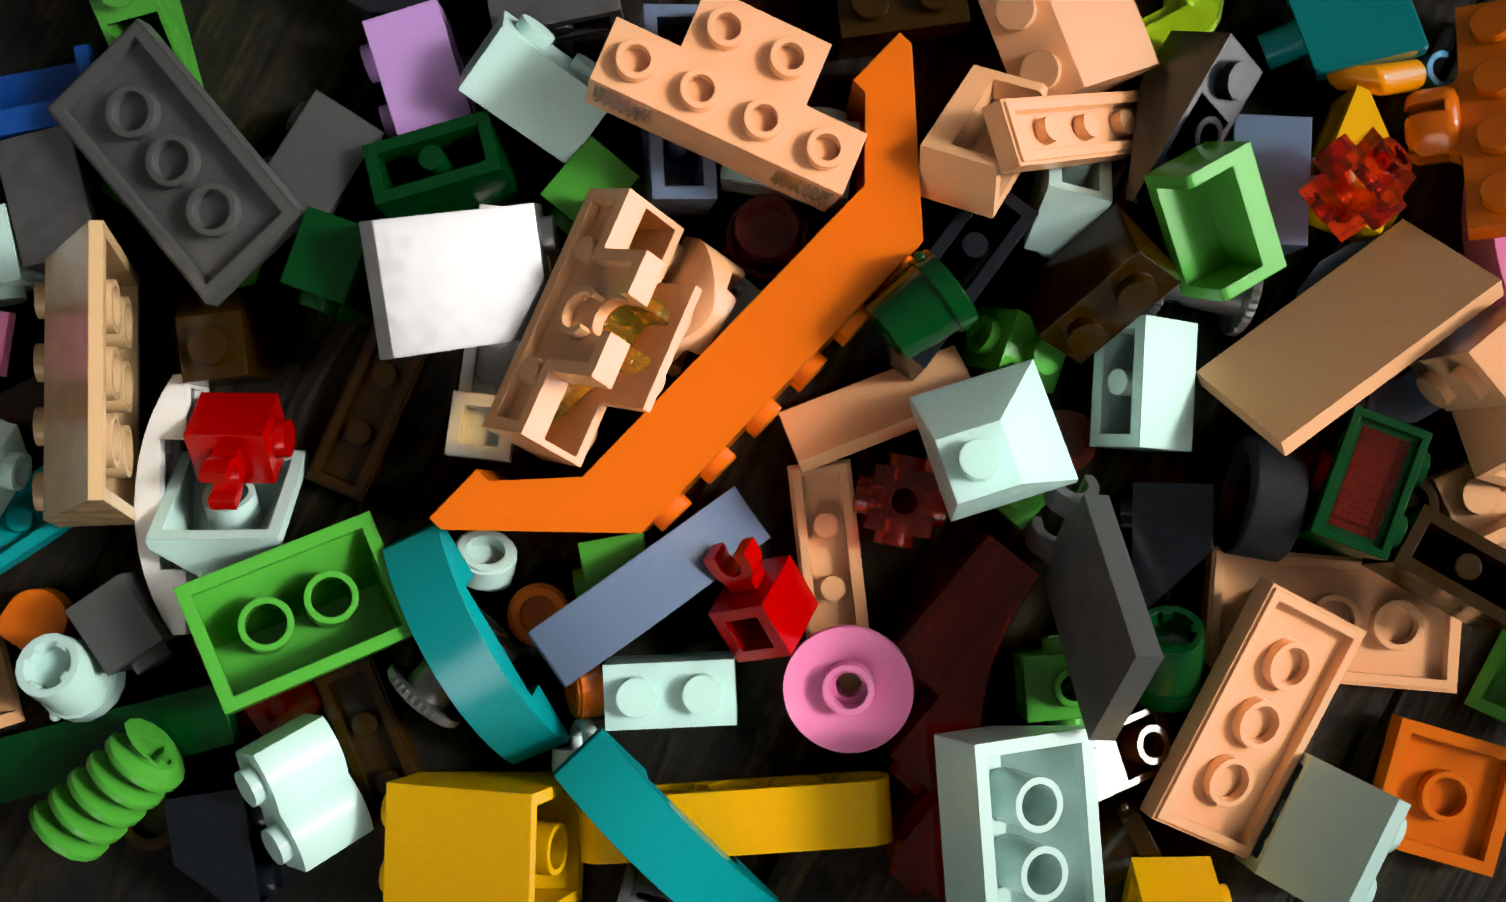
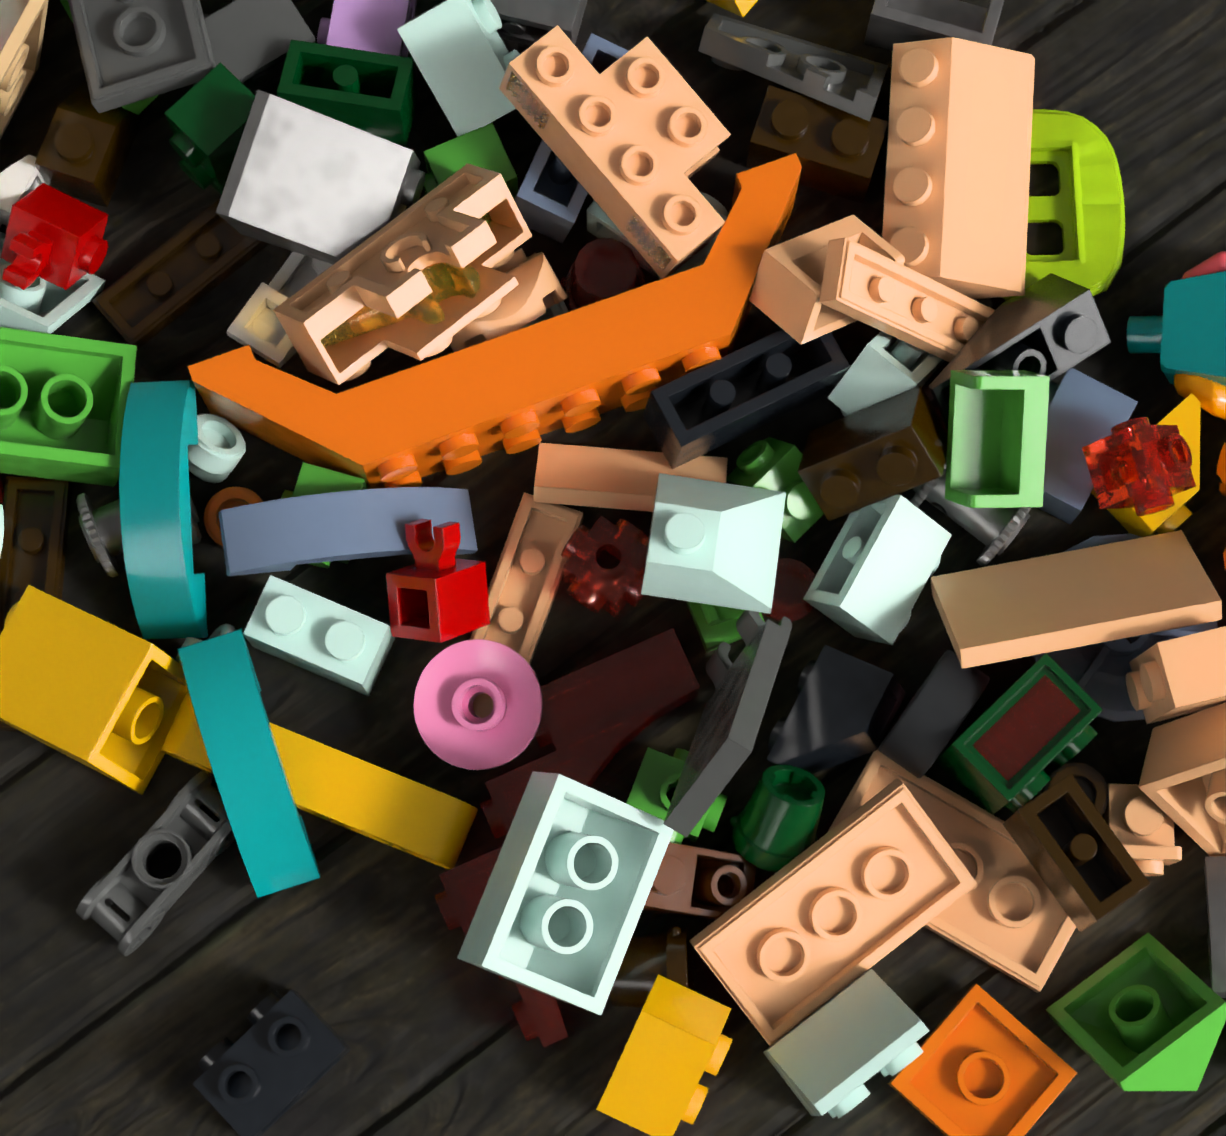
camera: 25 degrees right, 10 degrees down
orange tile [564,664,604,720] -> none
dark green piece [865,249,979,362] -> none

